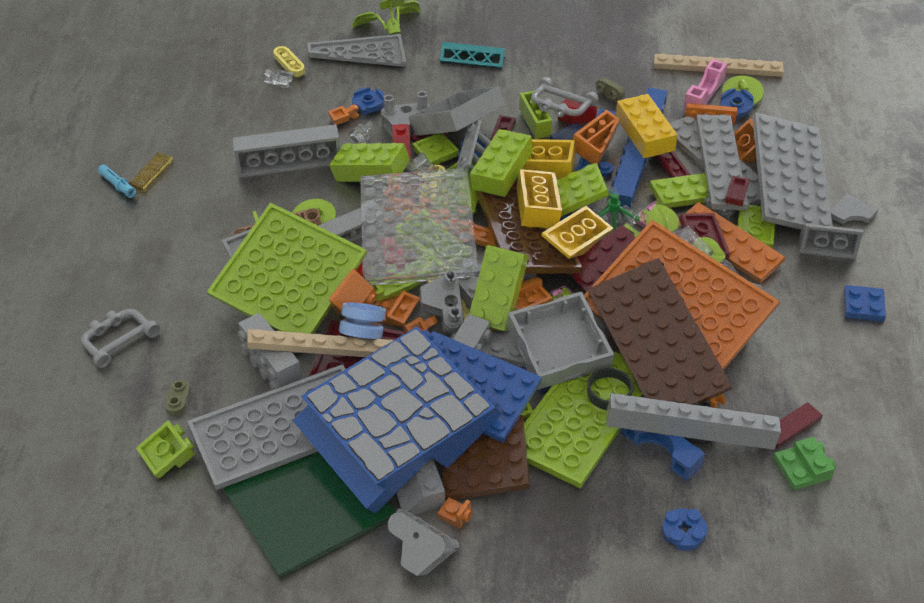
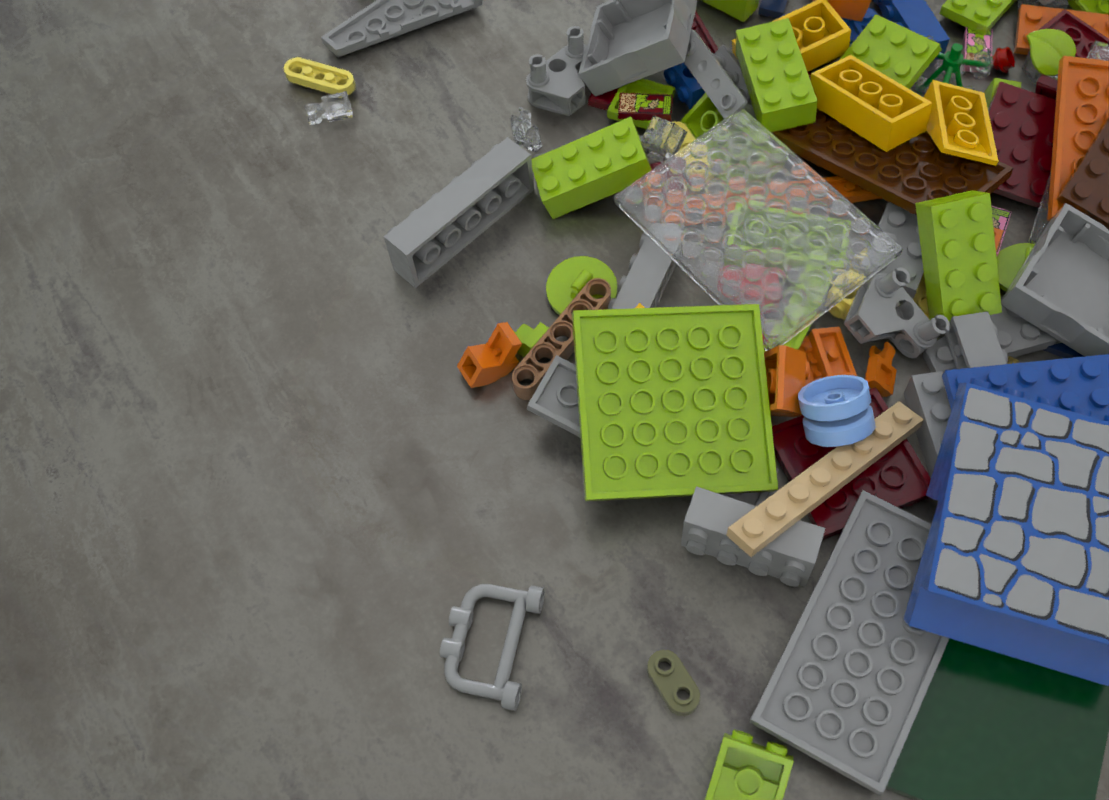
camera: 30 degrees left, 15 degrees up
medium azure pin [98,164,136,198] -> none
clear yellow tile [128,152,173,192] -> none
orange plate [328,104,359,125] -> none
blue plate [352,87,384,115] -> none
red slope [392,124,411,162] -> none
none -> orange brick [457,322,522,388]
none -> tile [618,93,673,121]

